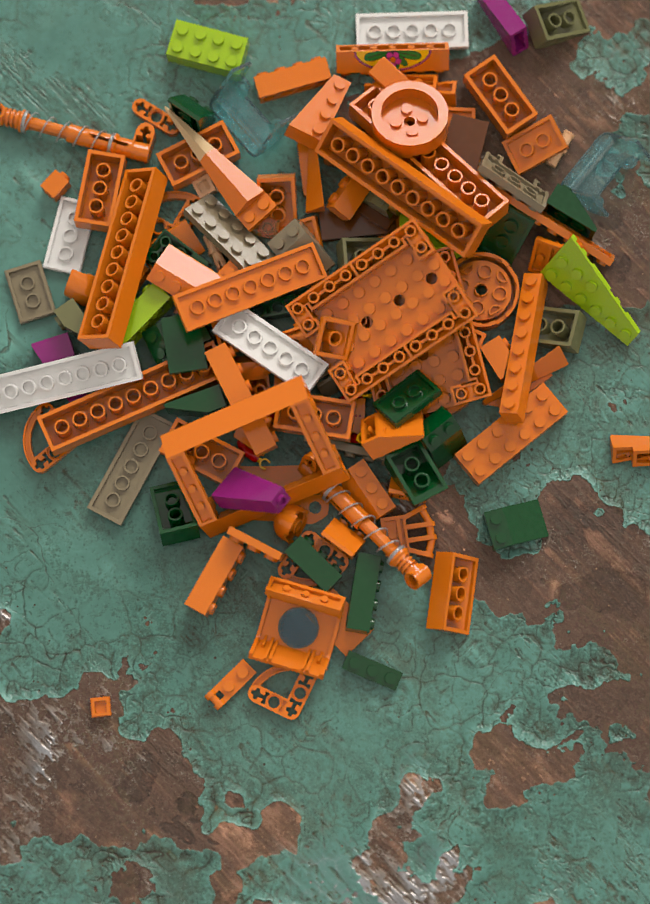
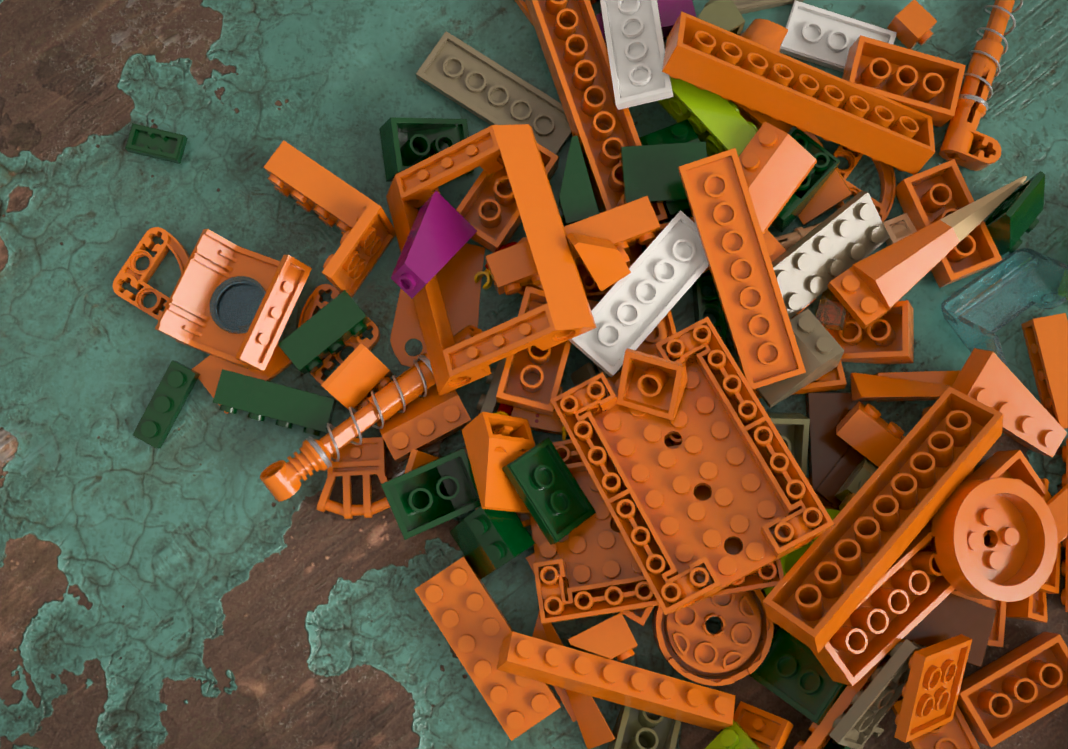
camera: 90 degrees right, 0 degrees up
orange tile [90,696,112,718] -> none
orange beam [132,99,180,137] -> none
orange plate [204,659,257,711] -> none
orange cylinder [273,504,309,544] -> none
orange slope [426,551,479,635] -> none
dark green slope [483,499,549,552] -> none
none -> dark green plate [125,123,188,164]
none -> orange slope [566,232,631,291]
none -> orange plate [894,634,972,743]

